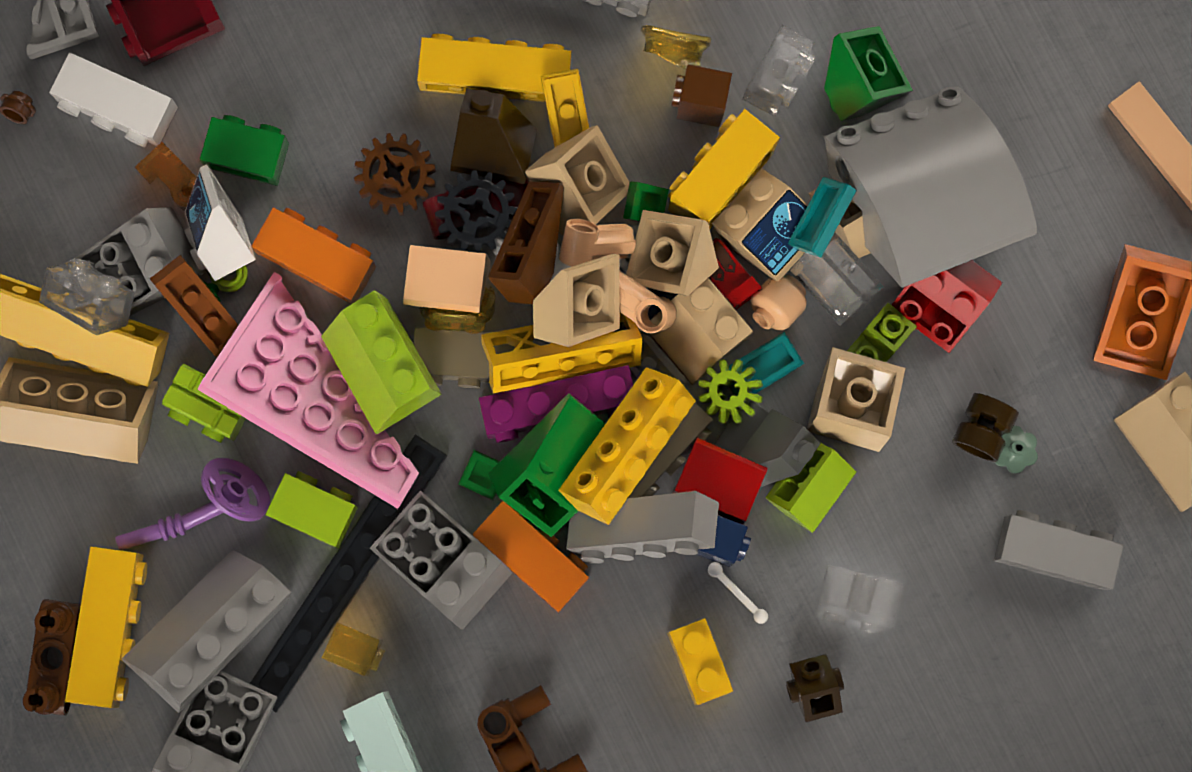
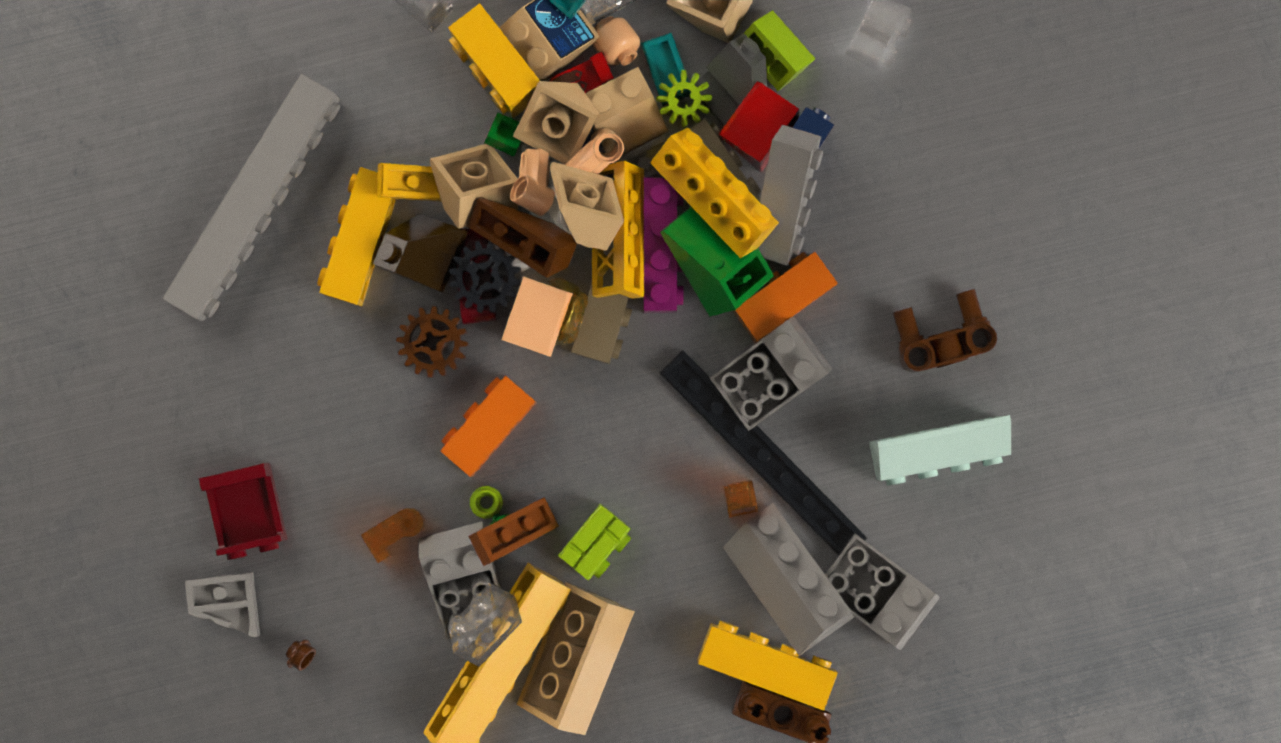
camera: 75 degrees left, 5 degrees up
white brick [49,52,178,147] -> none
medium lavender dish [115,458,271,551] -> none
white slope [184,164,256,281] -> none
bright pink wing [198,272,419,509] -> none
green piece [200,115,289,186] -> none
lime brick [265,471,358,549] -> none
lime slope [321,290,442,434] -> none
clear yellow brick [322,622,386,676] -> none
green tile [458,450,500,501] -> none
clear yellow hat [640,25,712,70] -> none
yellow brick [667,618,733,705] -> none
reddish brown brick [671,64,732,128] -> none
white hinge [707,562,768,624] -> none
dark brown brick [786,654,844,722] -> none
none -> clear orange leg [722,479,758,518]

